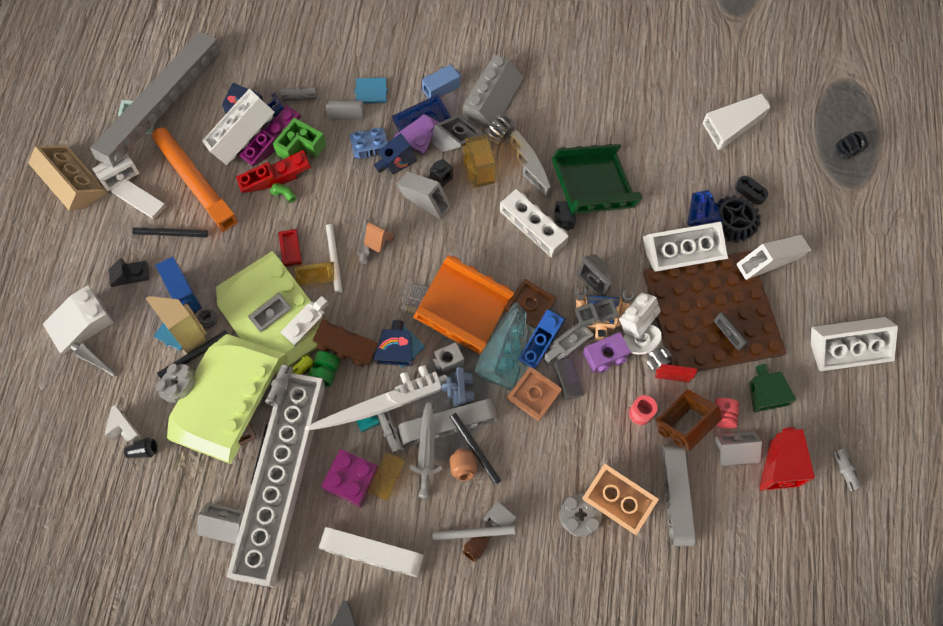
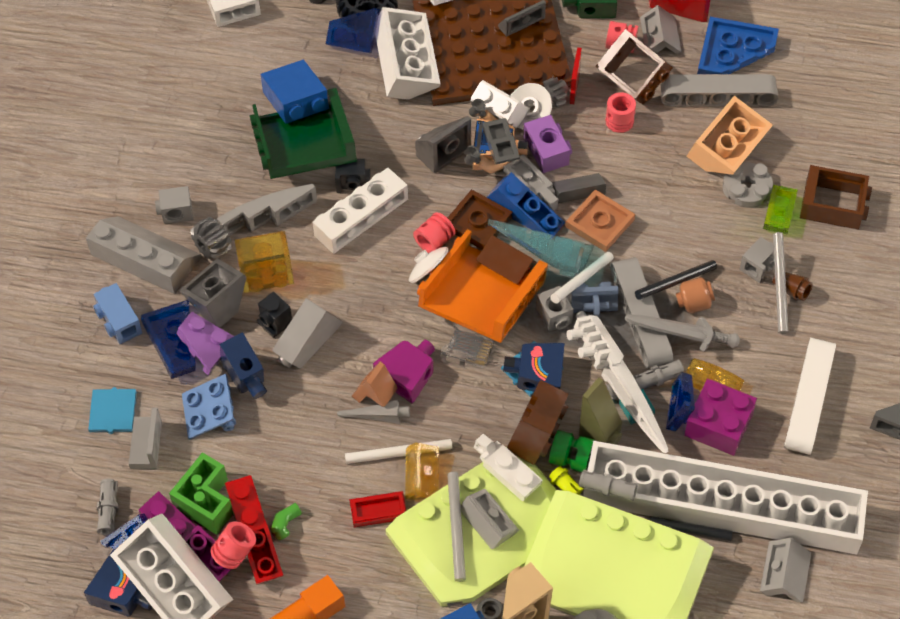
camera: 85 degrees left, 10 degrees down
none -> light grey brick [155,186,193,224]
none -> coral piece [211,521,256,569]
none -> blue brick [260,59,329,124]
none -> magenta torso [373,340,435,404]
none -> white dish [409,247,449,283]
none -> coral piece [413,212,455,253]
none -> light grey bar [447,472,466,582]
none -> reddish brown panel [477,235,537,285]
none -> white bar [551,252,614,303]
none -> olive slope [579,377,622,445]
none -> clear blue wing [666,372,695,432]
none -> blue plate [697,17,779,74]
none -> clear neon green plate [763,184,798,234]
none -> reddish brown window [800,165,872,230]

